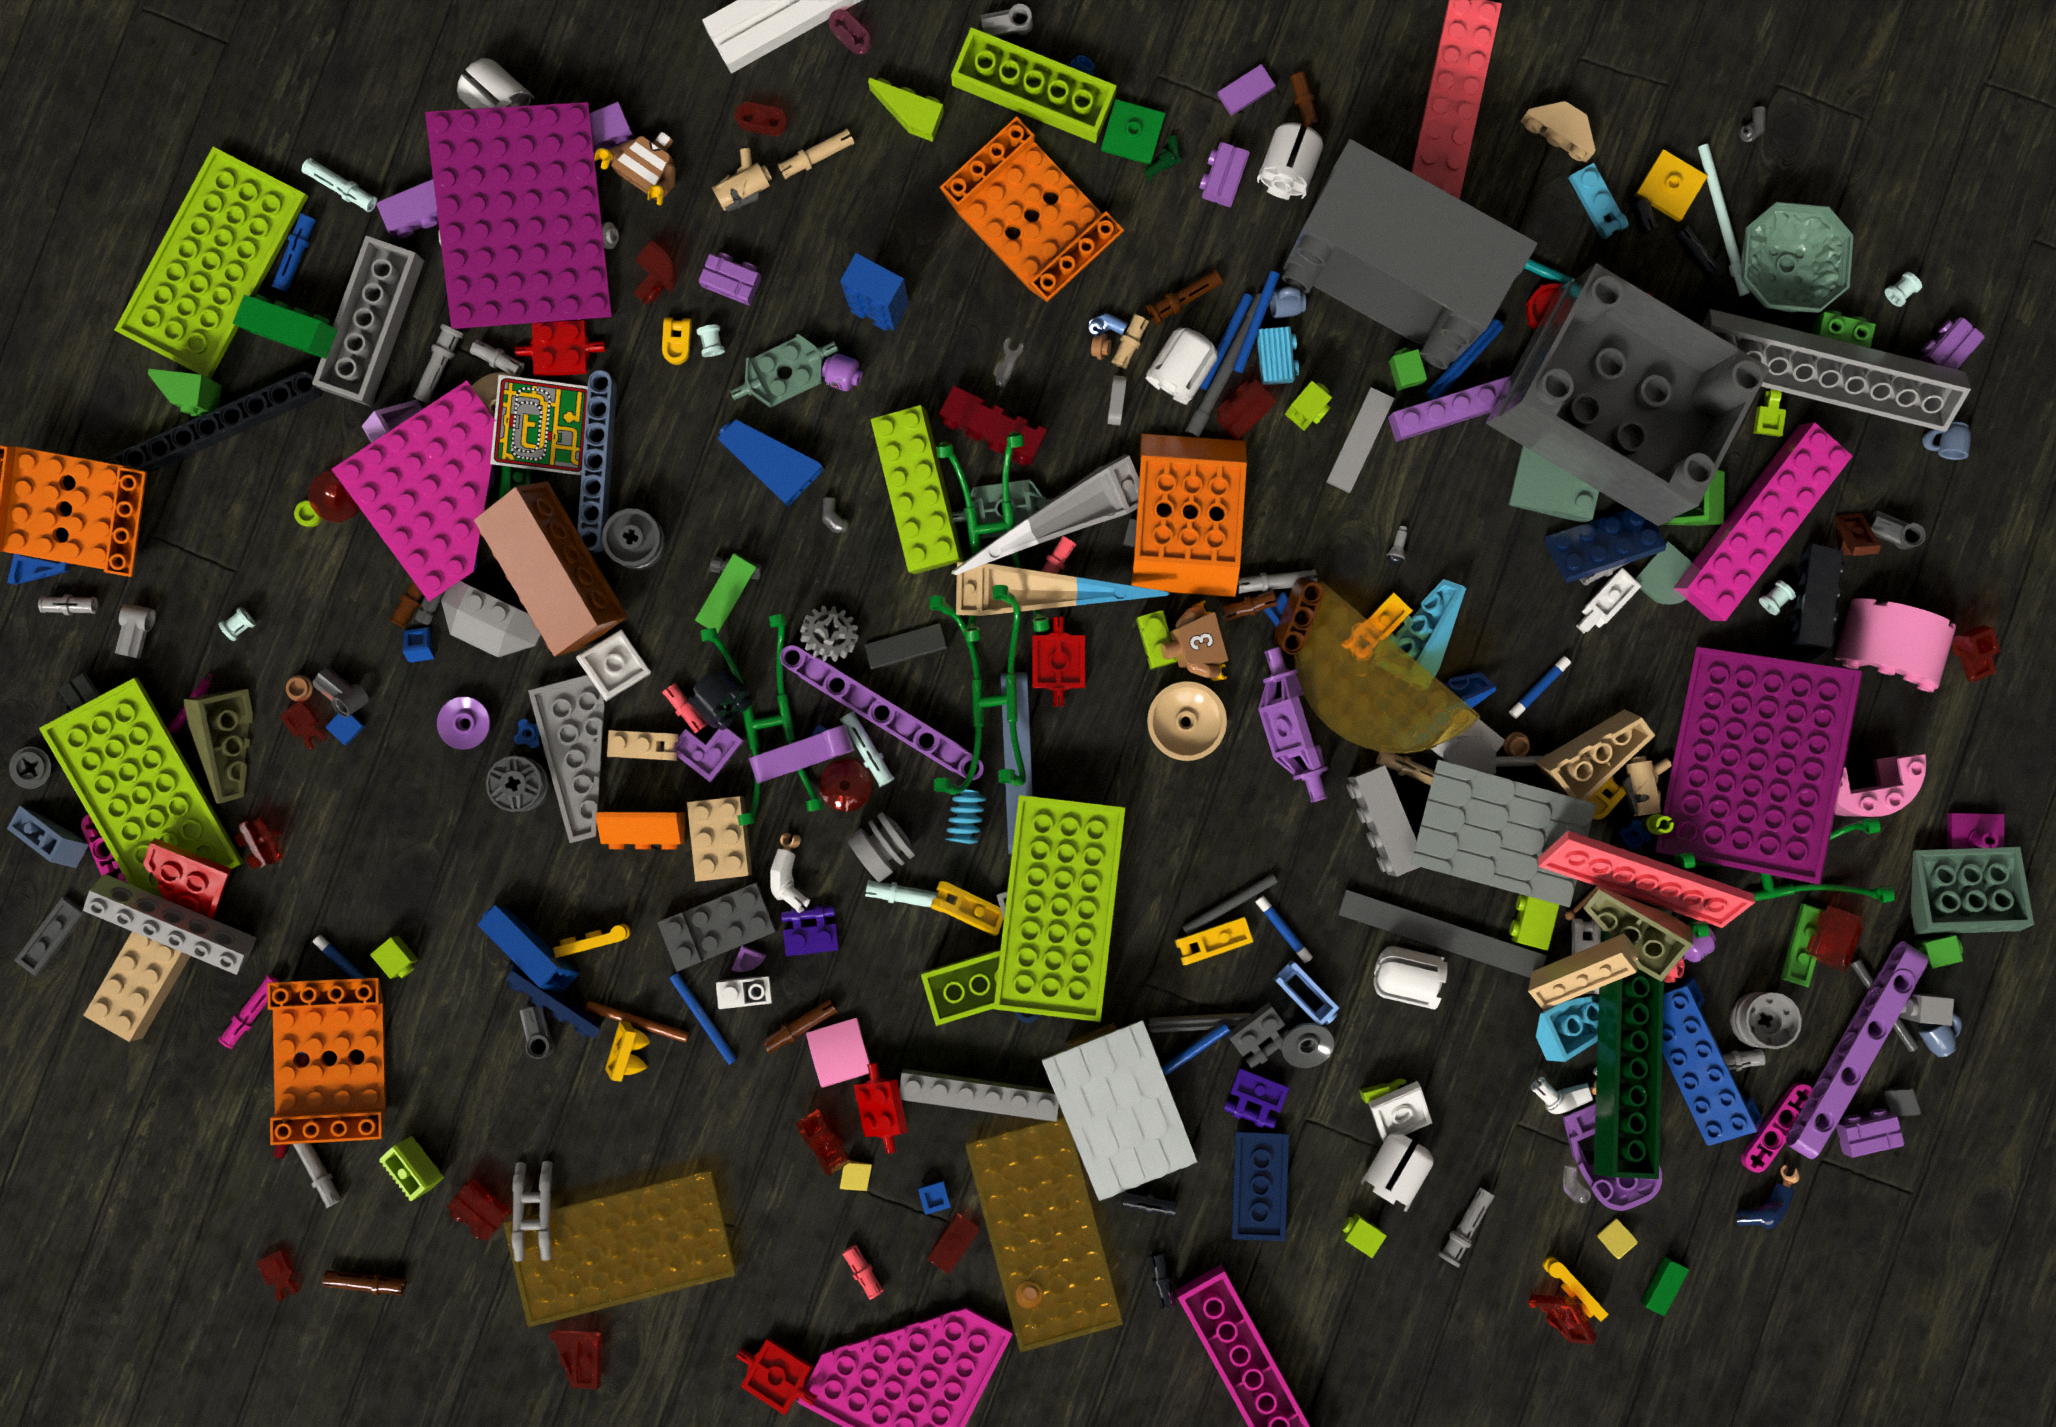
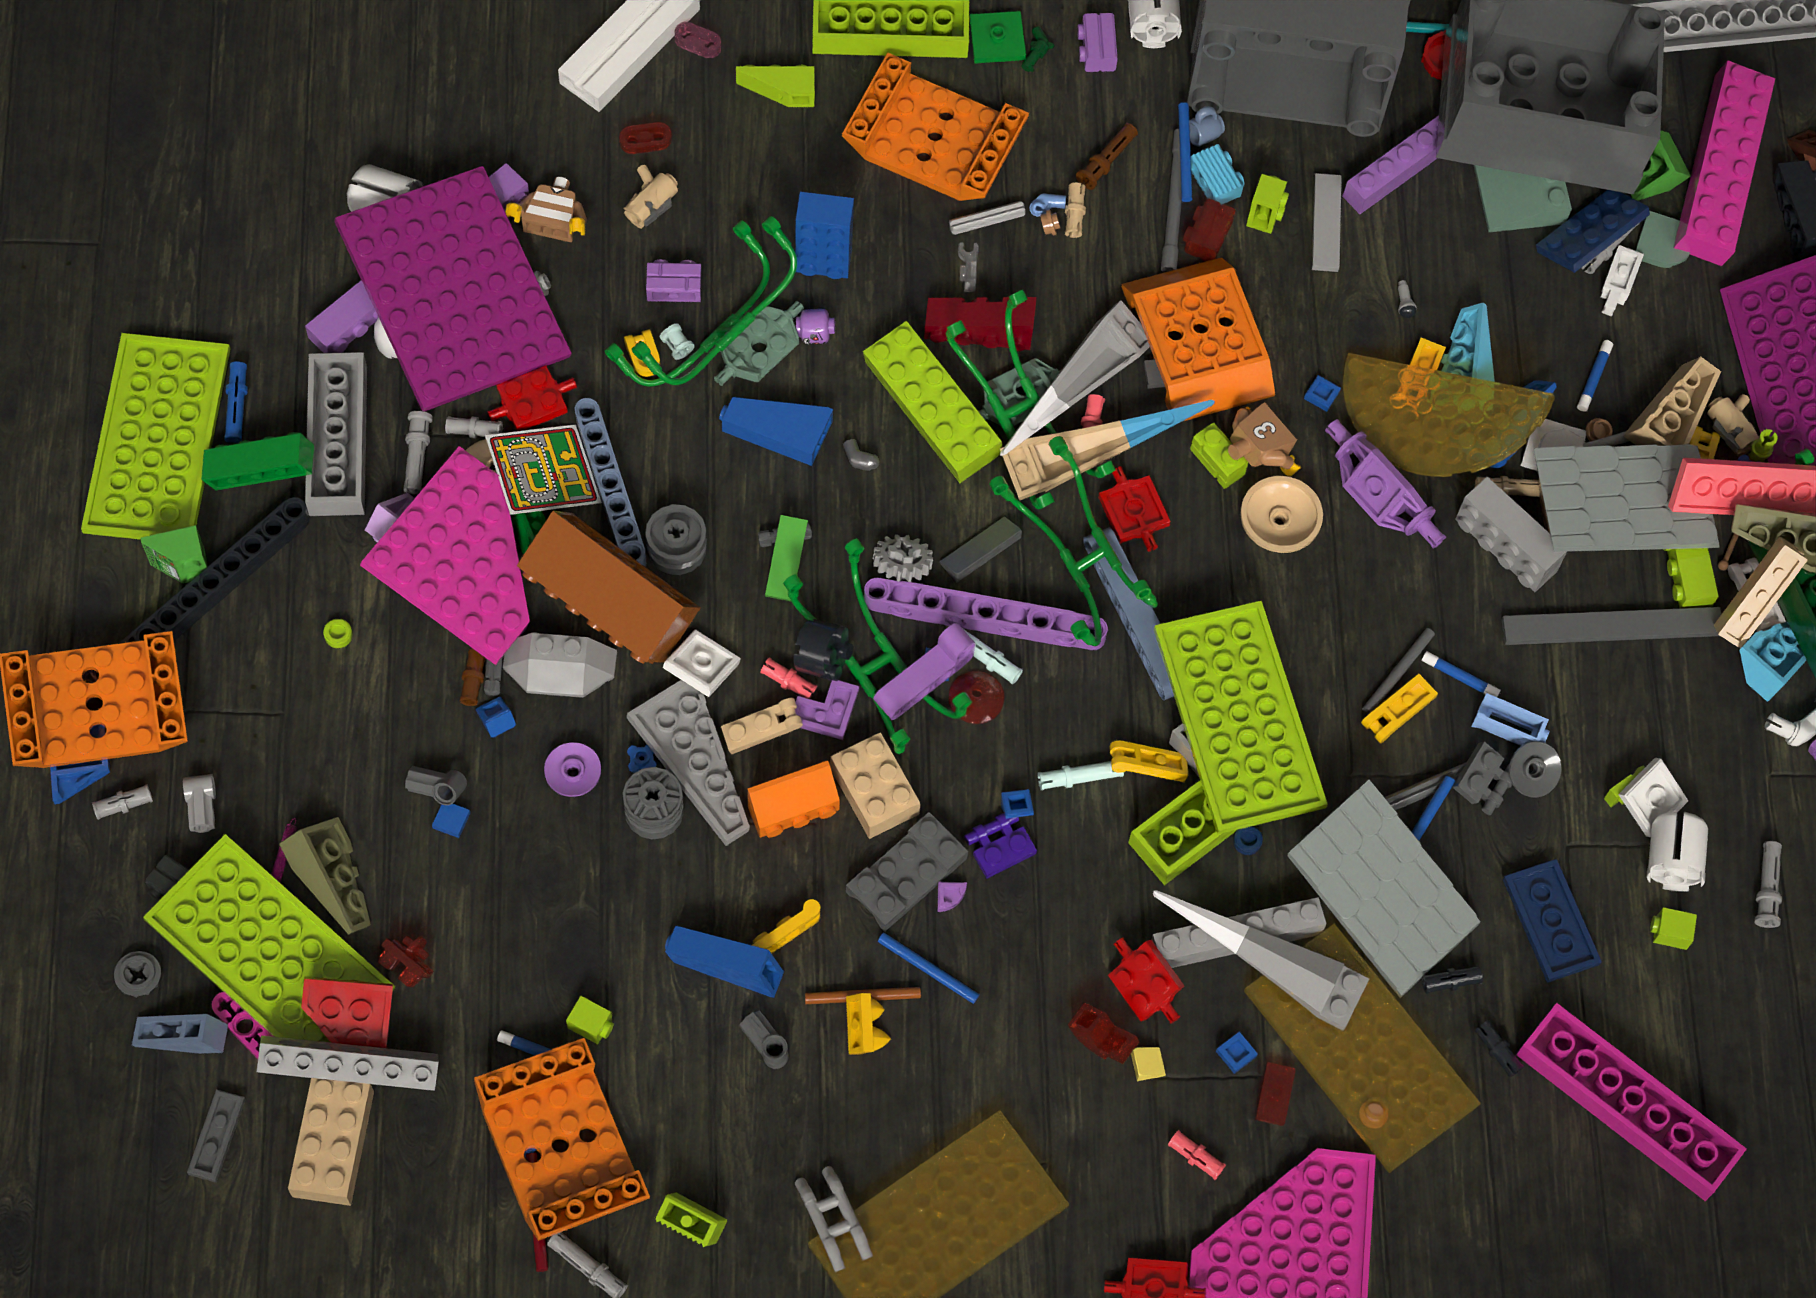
camera: 20 degrees left, 20 degrees down
light aqua bush [218,607,256,641] -> none
dark pink pin [218,975,280,1049] -> none
clear red plate [279,700,328,750] -> none
medium nougat plate [286,675,313,702] -> none
light aqua pin [302,158,377,212] -> none
clear red tile [308,470,360,523] -> none
clear red brick [447,1178,513,1241] -> none
dark blue wing [506,961,601,1039] -> none
clear red brick [634,240,677,305] -> none
white slope [716,976,772,1009] -> none
reddish brown pin [761,998,838,1054] -> none
white arm [770,833,810,913] -> none
tan pin [778,129,854,180] -> none
bright pink slope [806,1018,870,1088] -> none
light grey wheel [846,812,916,882] -> none
medium azure piece [946,789,986,844] -> none
light grey beam [1107,375,1127,426] -> none
white cylinder [1146,328,1218,405] -> none
blue bar [1200,293,1253,390] -> none
reddish brown pin [1223,589,1278,622] -> none
dark purple plate [1223,1068,1289,1129] -> none
light grey pin [1237,569,1317,594] -> none
reddish brown beam [1274,577,1324,654] -> none
white cylinder [1374,946,1447,1010] -> none
bright green brick [1389,348,1427,391] -> none
blue axle [1426,318,1504,400] -> none
lime plate [1753,389,1786,437] -> none
light aqua bush [1759,580,1796,615] -> none
none -> green bar [605,216,797,387]
none -> light grey axle [949,201,1025,235]
none -> blue slope [1001,789,1034,819]
none -> light grey plate [1153,891,1369,1031]

